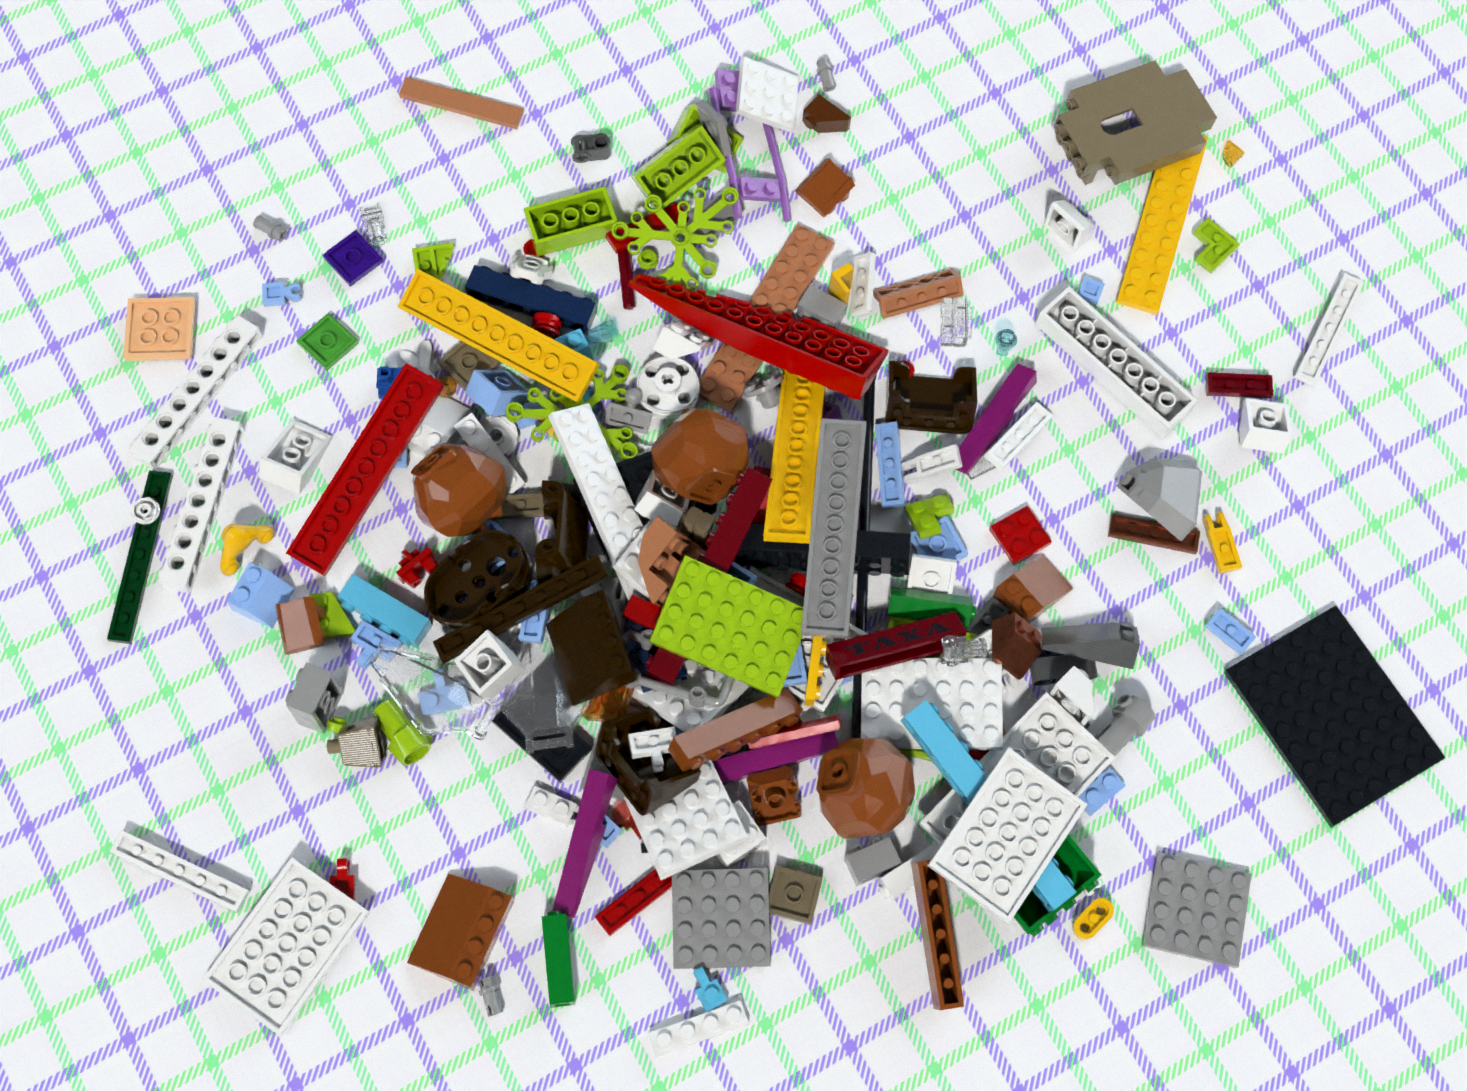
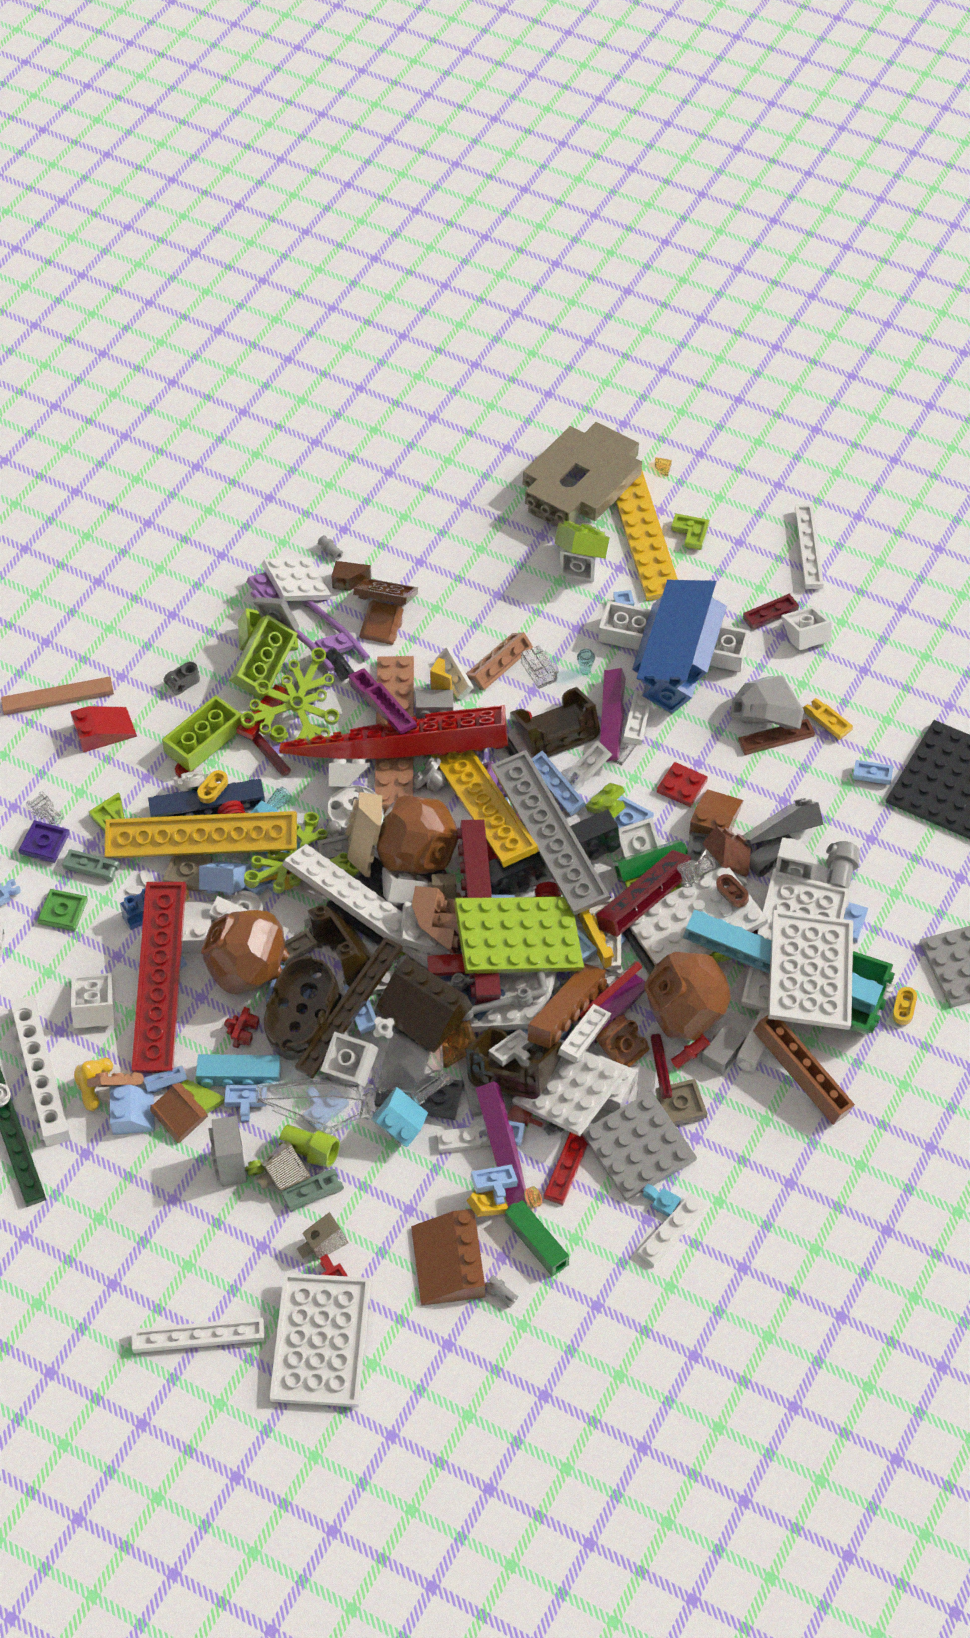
camera: 25 degrees left, 15 degrees down
none -> sand green plate [62,849,120,882]
none -> red slope [70,706,137,753]
none -> nougat hinge [87,1073,144,1087]
none -> light blue plate [143,1065,187,1092]
none -> yellow plate [197,770,228,803]
none -> sand green plate [281,1169,344,1211]
none -> dark tan torso [296,1212,349,1259]
none -> black hinge [326,647,354,681]
none -> tan wedge [345,792,382,877]
none -> magenta slope [348,668,417,734]
none -> reddish brown plate [353,578,418,606]
none -> medium azure slope [370,1087,428,1147]
none -> white plate [373,1017,394,1038]
none -> yellow wing [466,1190,508,1217]
none -> light blue plate [470,1165,518,1205]
none -> clear yellow tile [524,1186,542,1209]
none -> lime brick [554,521,610,559]
none -> white plate [558,1004,611,1063]
none -> blue panel [632,579,727,714]
none -> dark red axle [650,1033,672,1099]
none -> red pin [671,1034,711,1070]
none -> copper plate [716,874,749,908]

